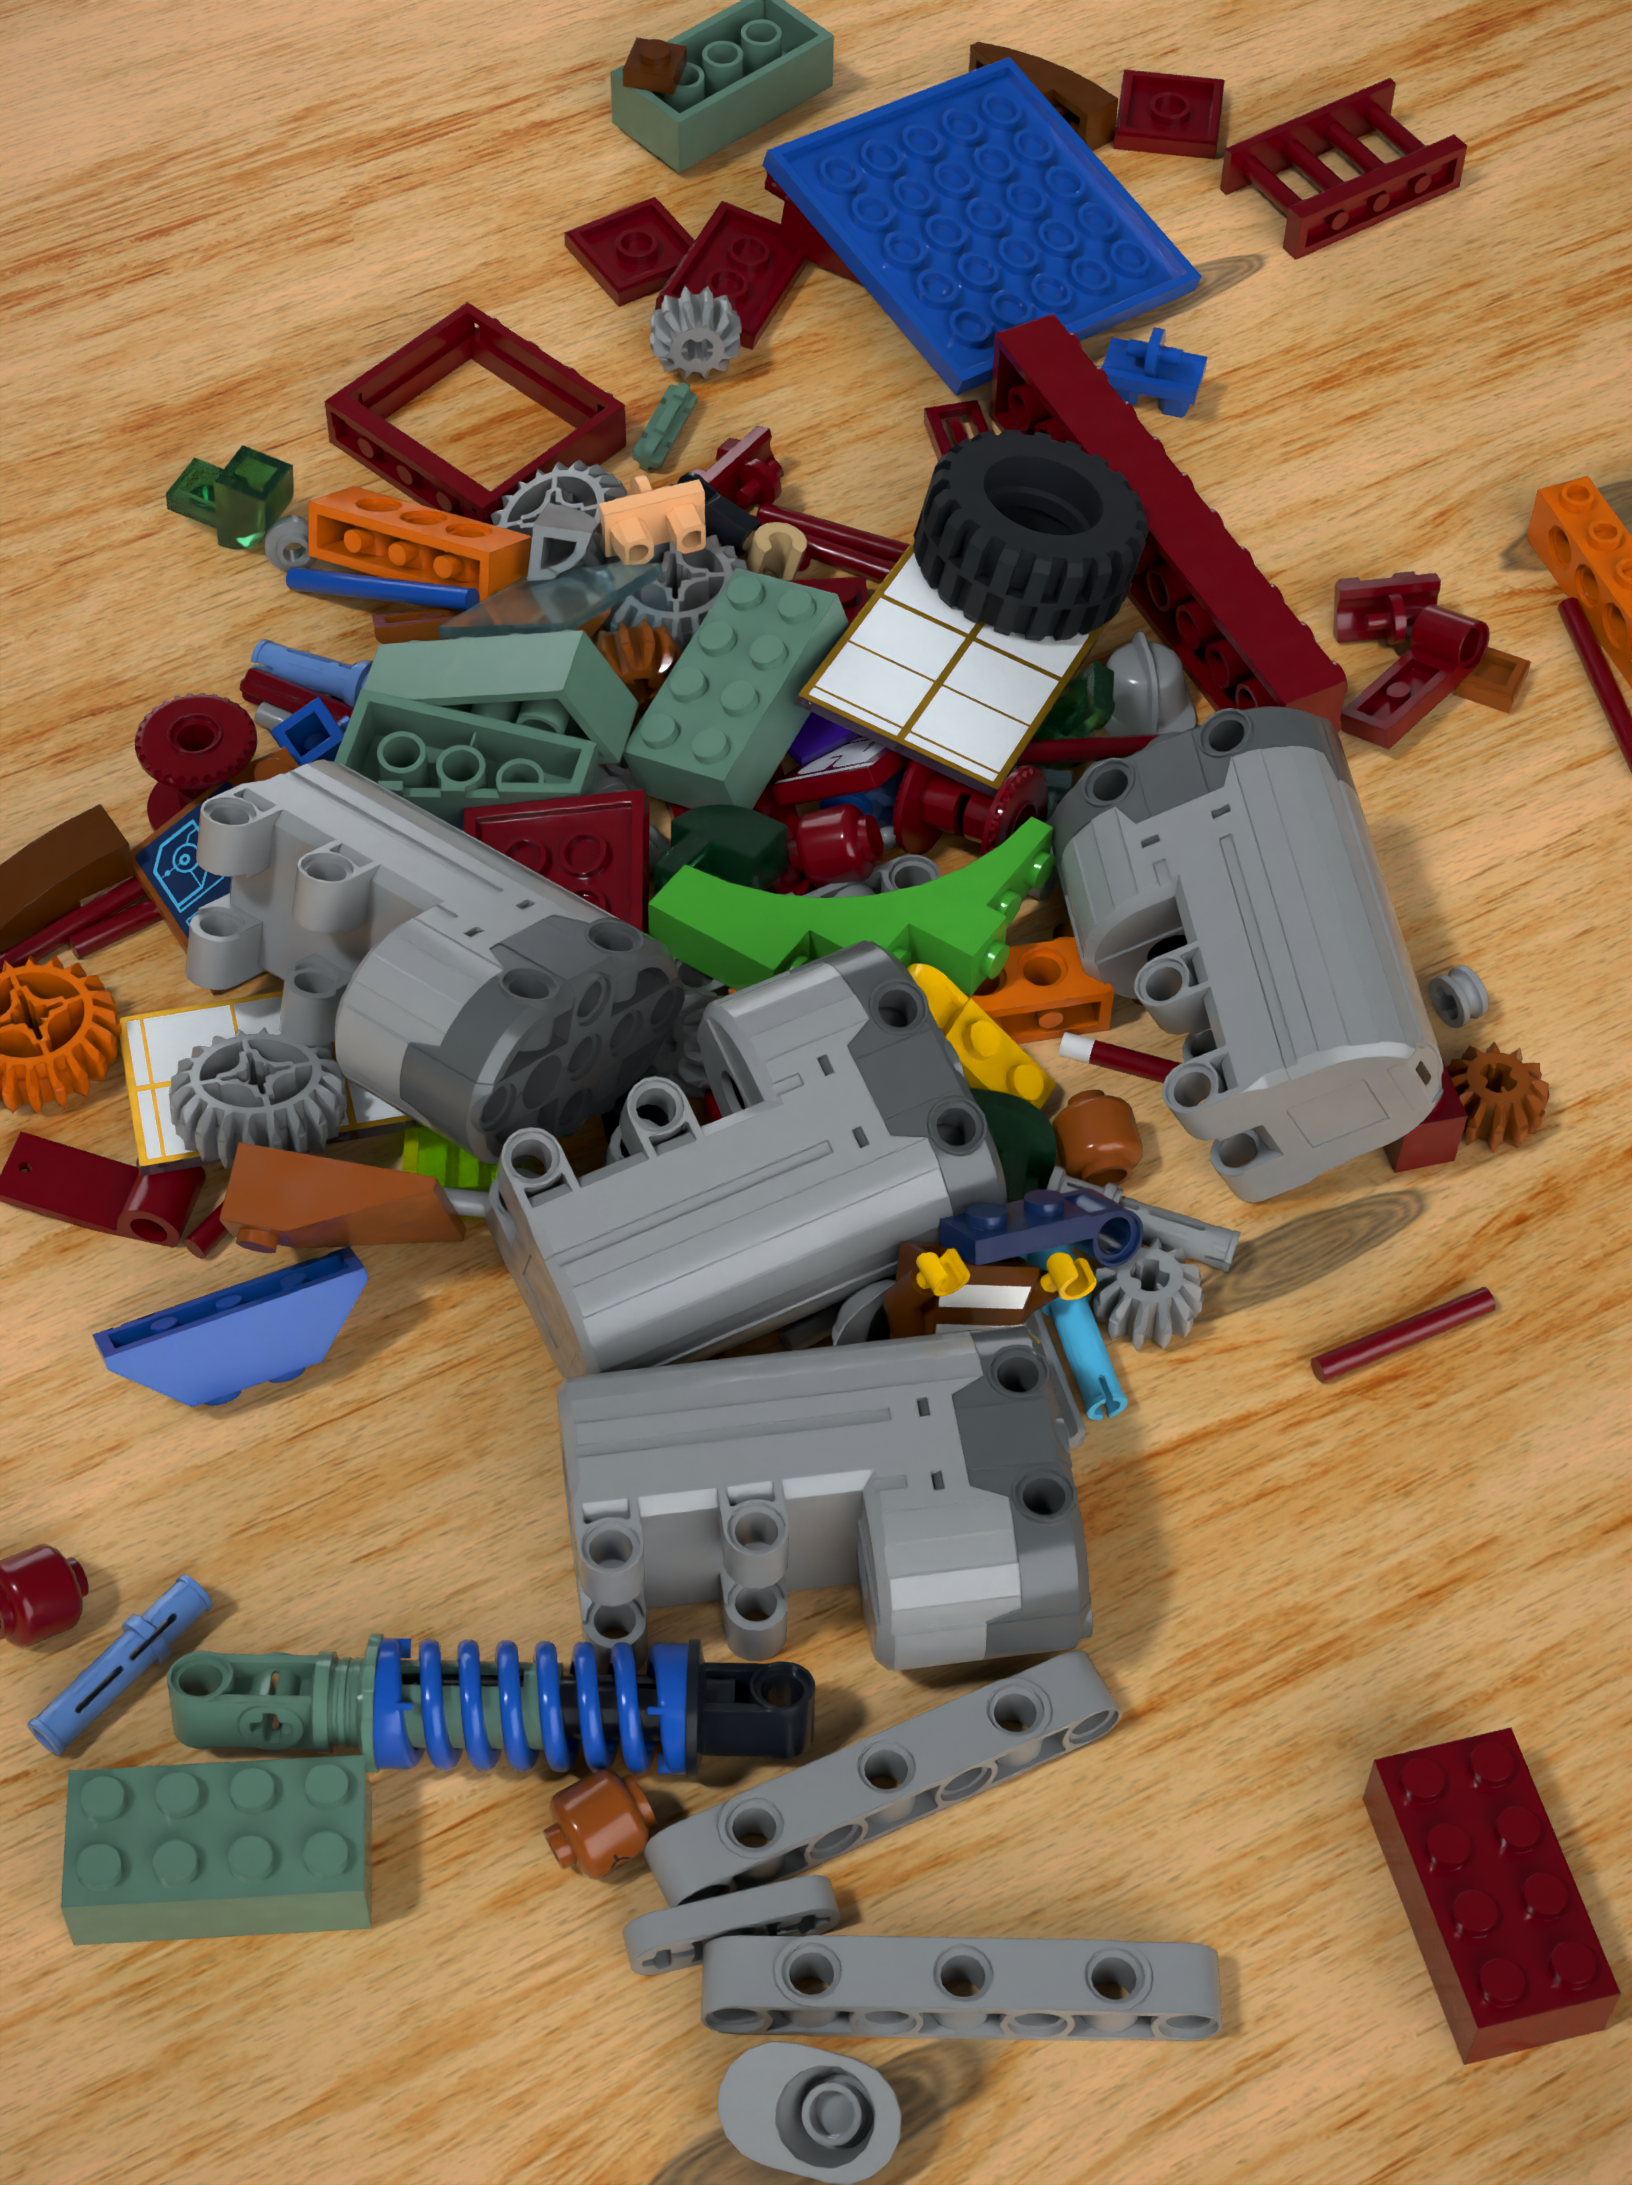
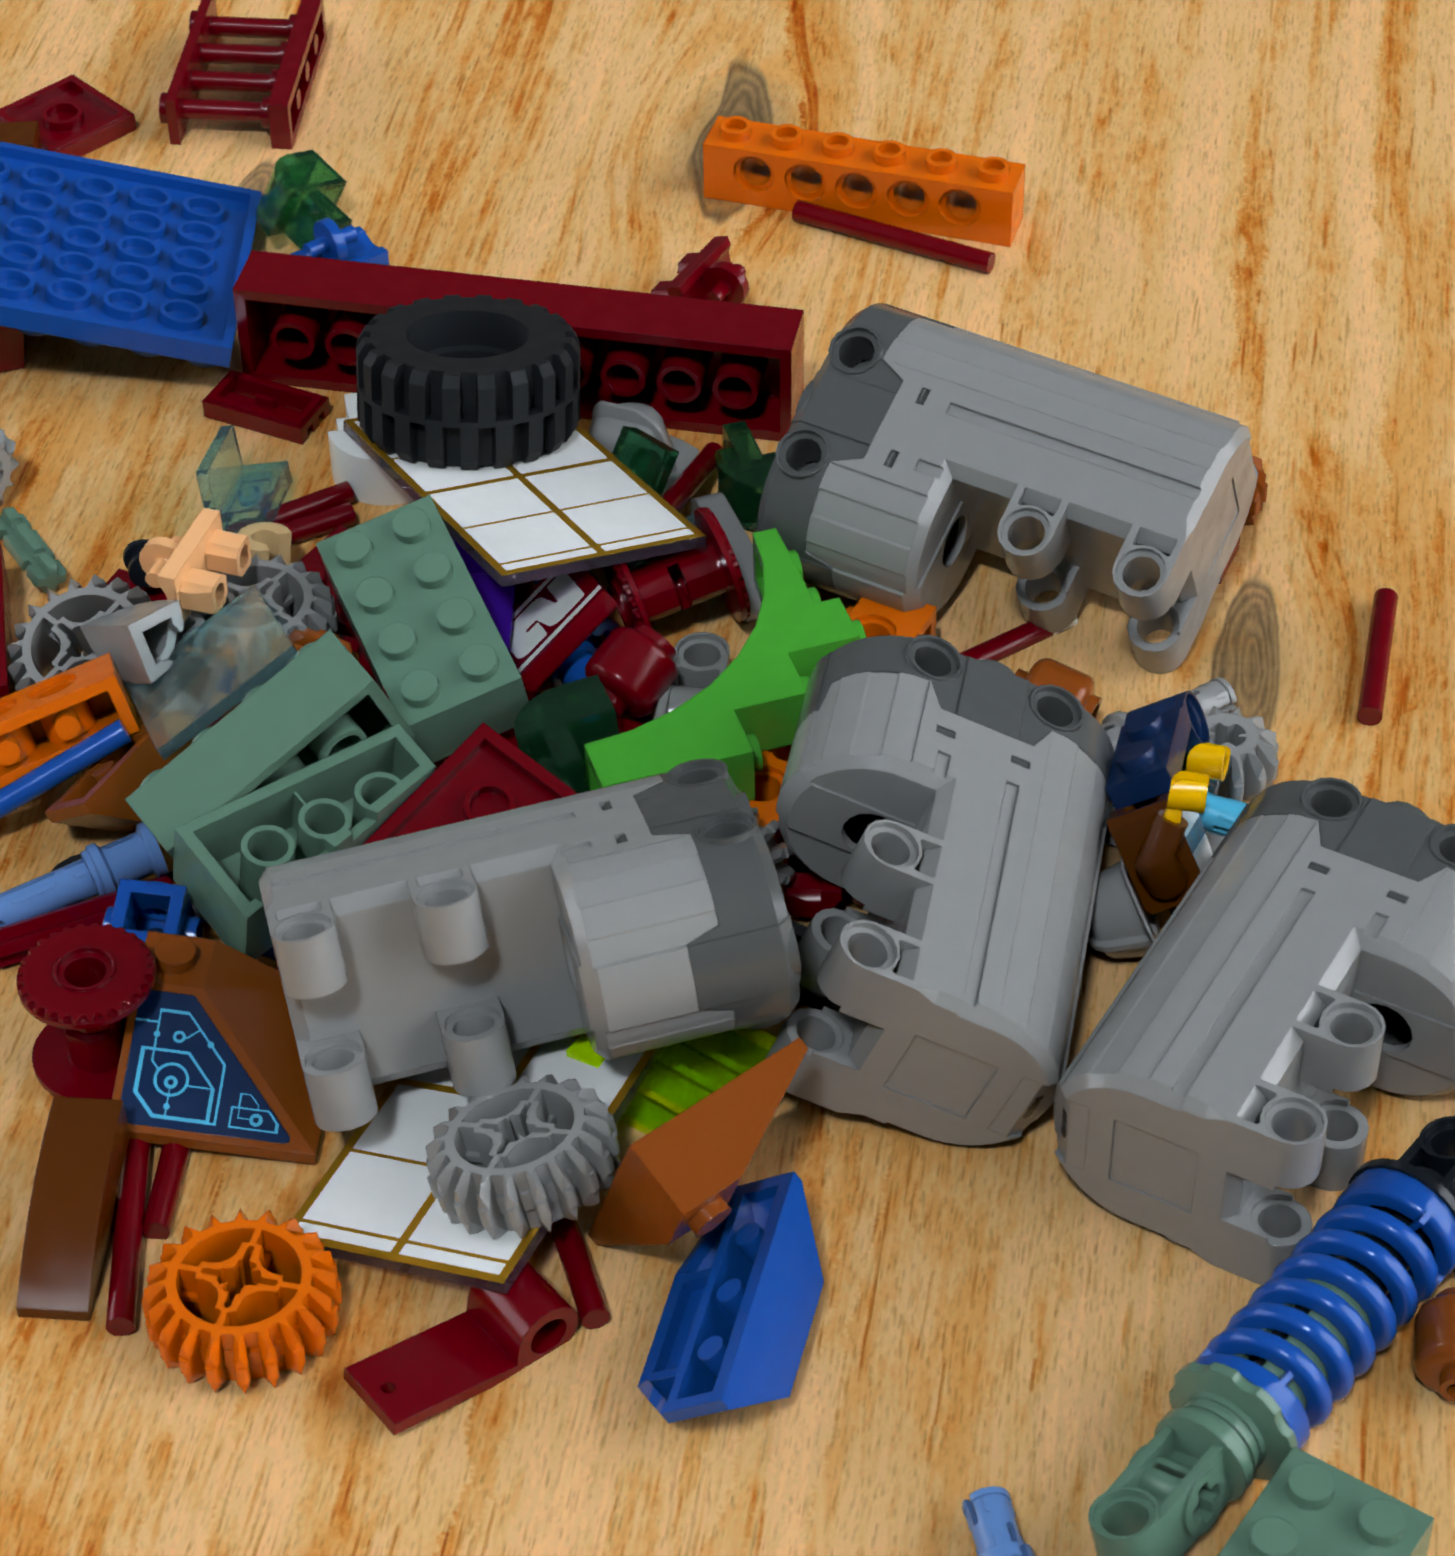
camera: 50 degrees left, 10 degrees down
dark red hips [692,426,784,511] -> none
dark red plate [1340,604,1490,750] -> none
dark orange tile [1454,647,1531,713] -> none
none -> clear light blue panel [196,425,293,533]
none -> clear green brick [256,150,352,249]

